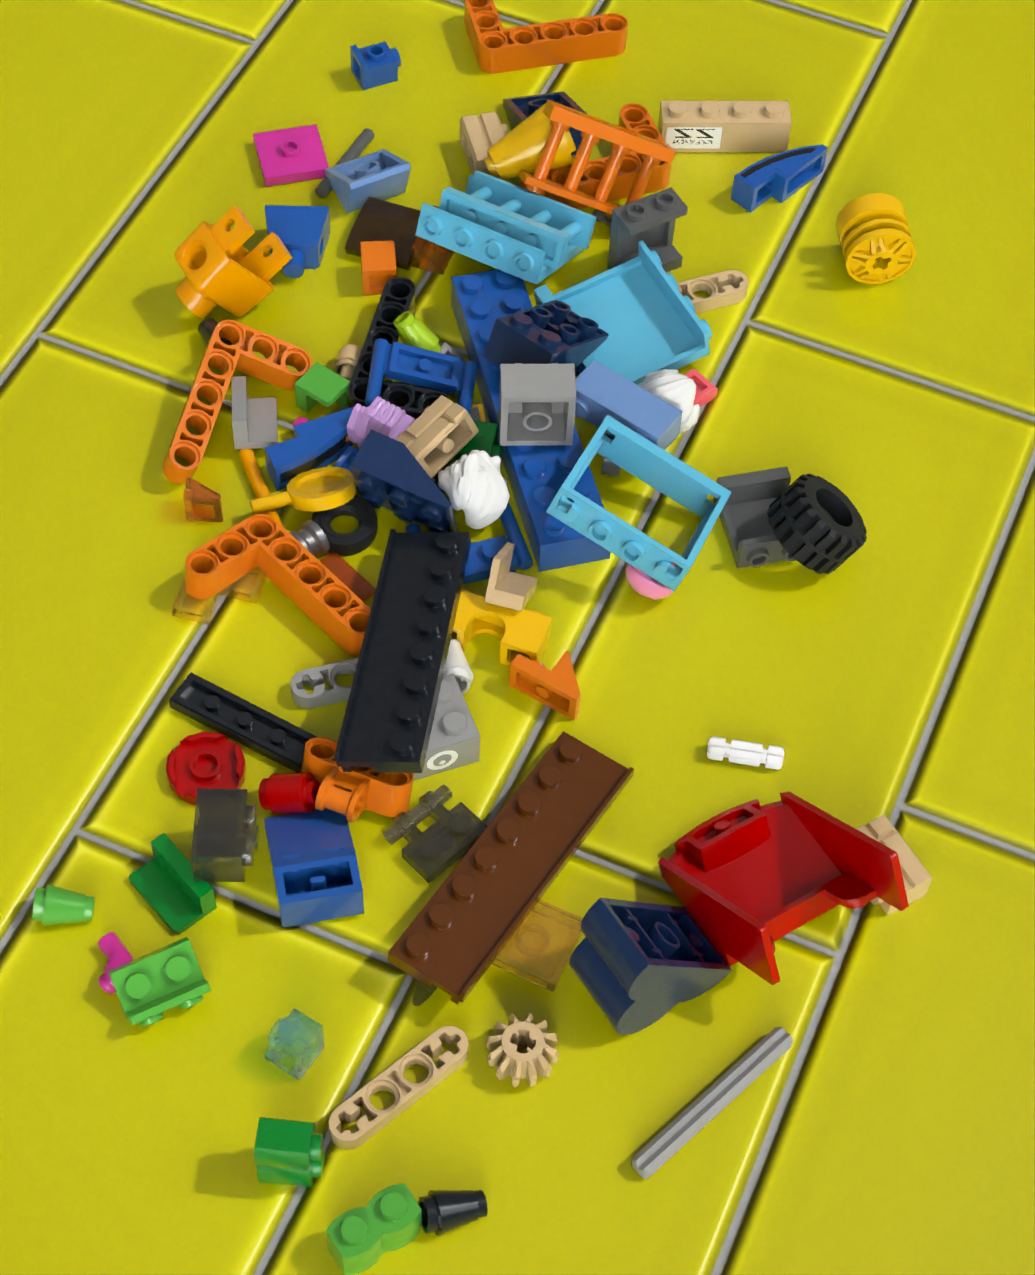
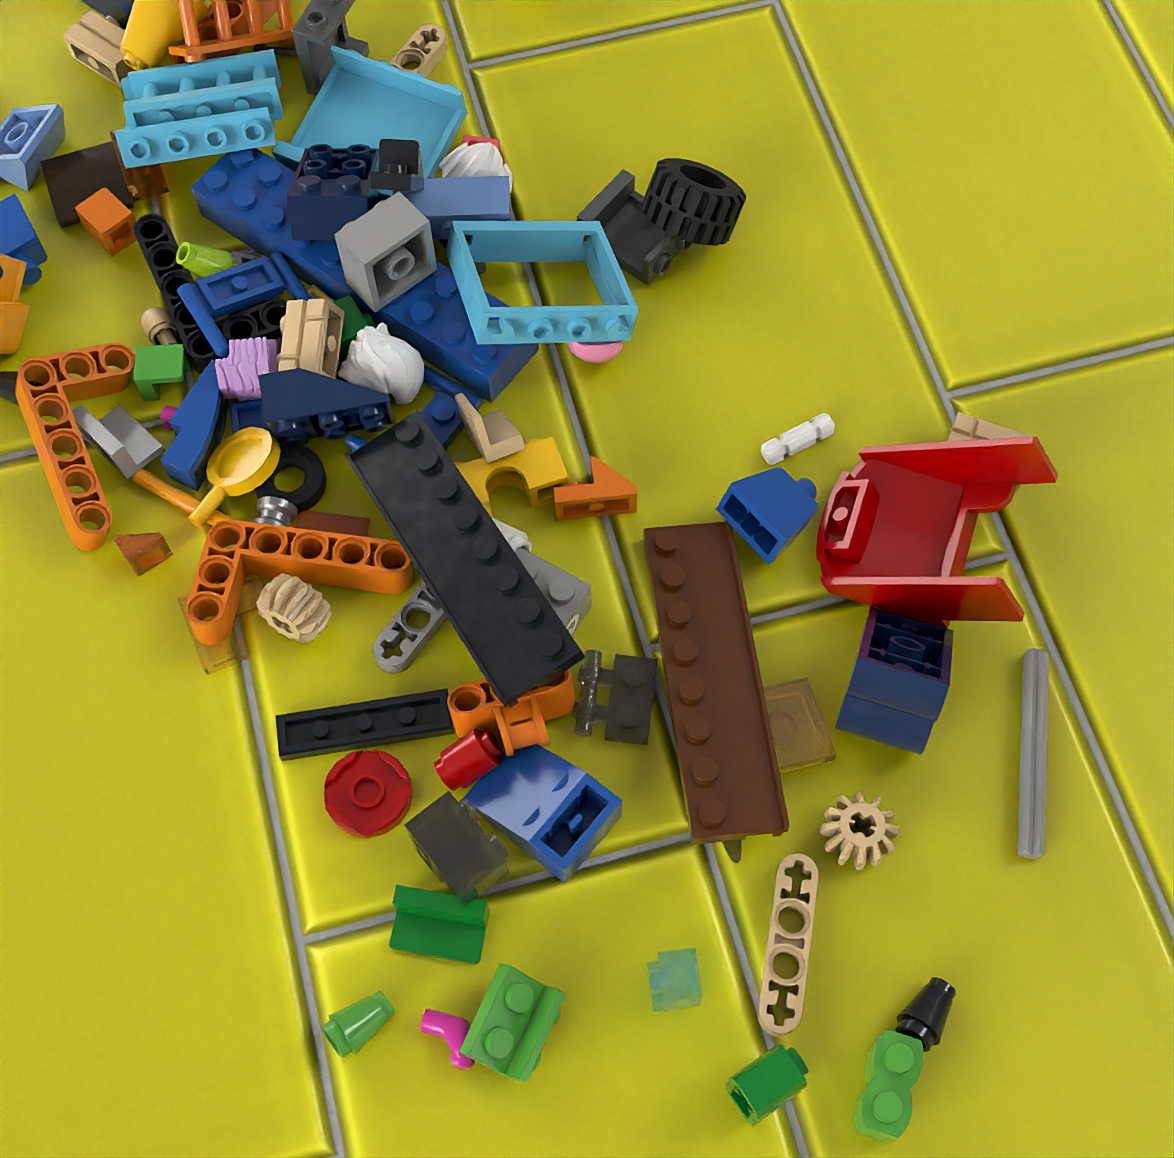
camera: 35 degrees left, 10 degrees up
none -> tan gear [256,573,332,644]
none -> black slope [371,139,424,191]
none -> blue torso [716,467,818,564]

